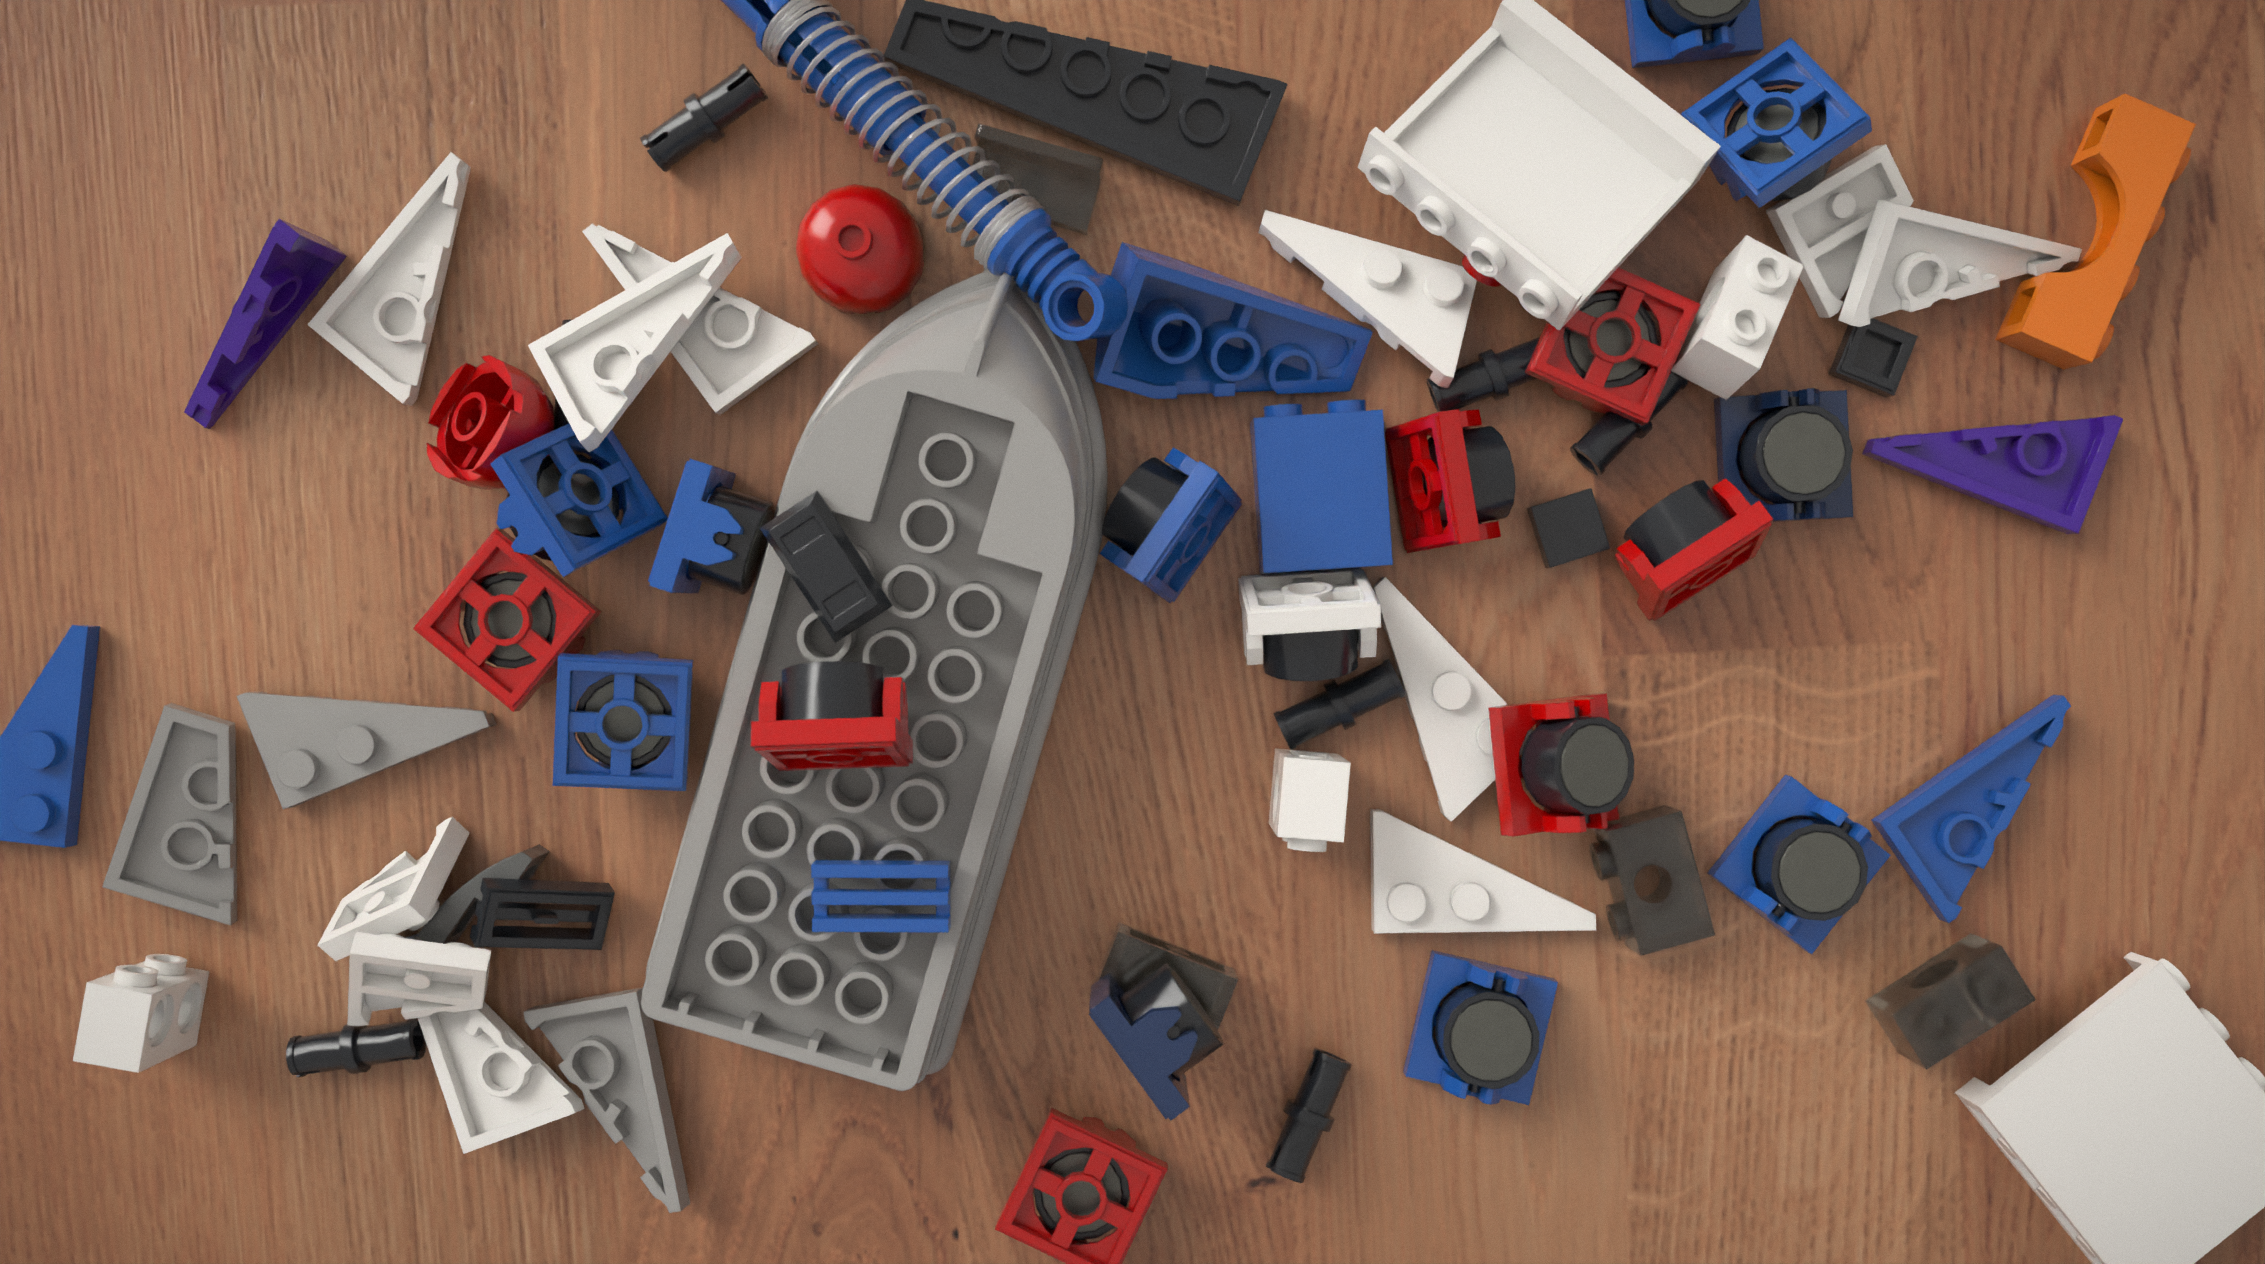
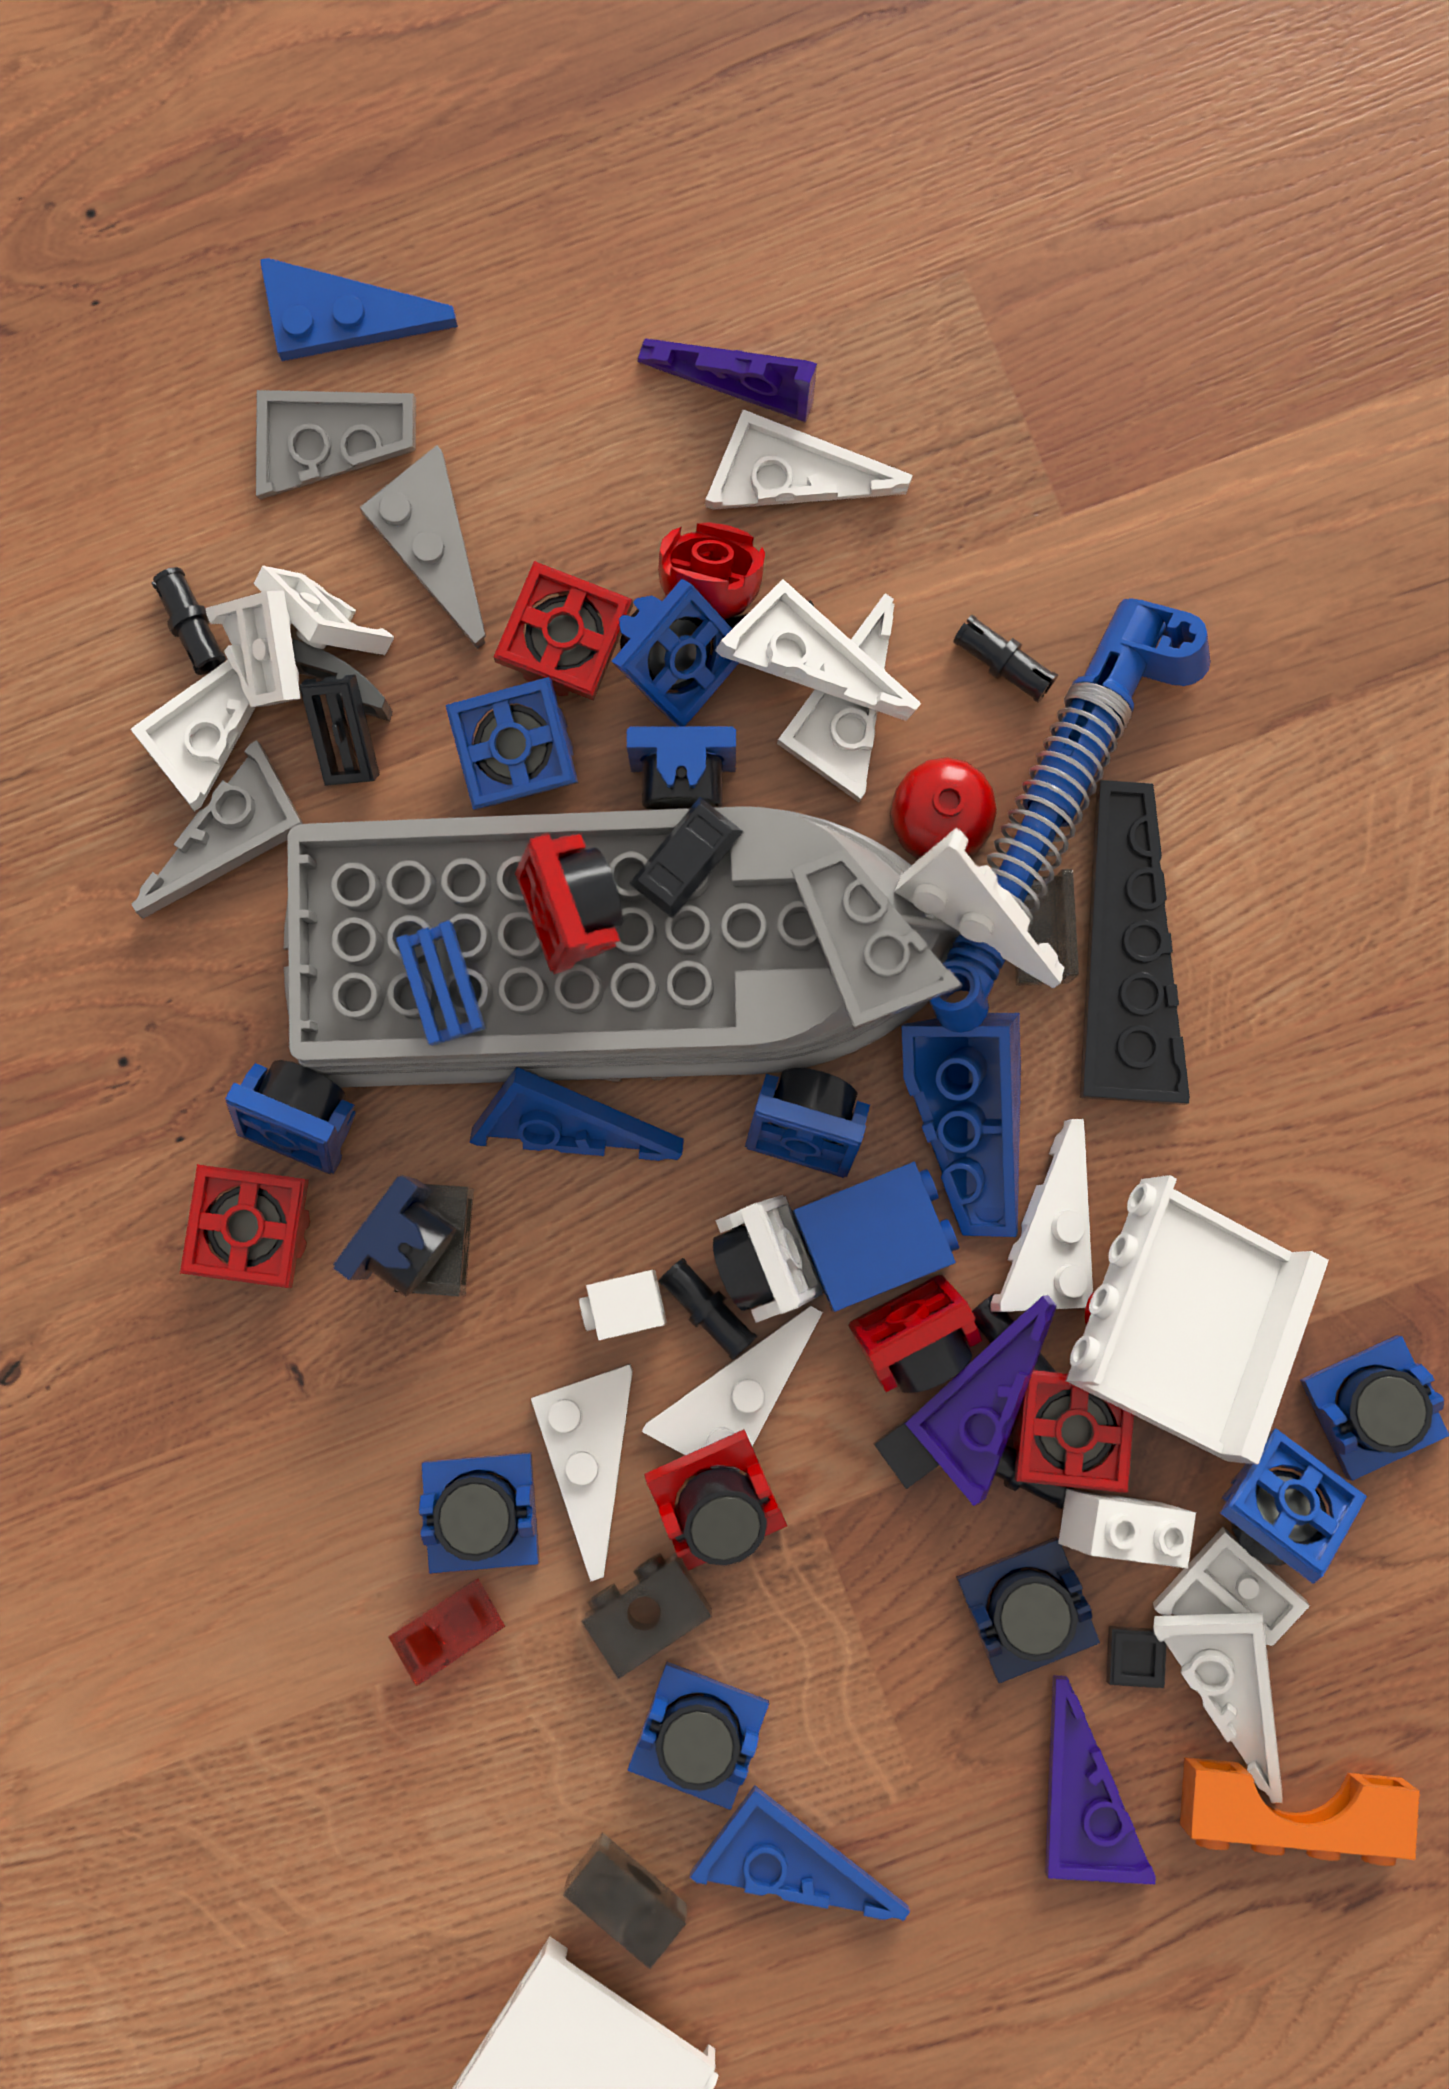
camera: 75 degrees right, 5 degrees down
white brick [73,954,209,1073] -> none
black pin [1266,1048,1352,1183] -> none
red piece [1614,478,1773,621] -> none
none -> blue piece [225,1060,356,1174]
none -> clear red slope [388,1579,505,1686]
none -> blue wing [469,1067,684,1161]
none -> light grey wing [791,848,962,1029]
none -> white wing [895,828,1065,988]
none -> dark purple wing [905,1295,1057,1506]

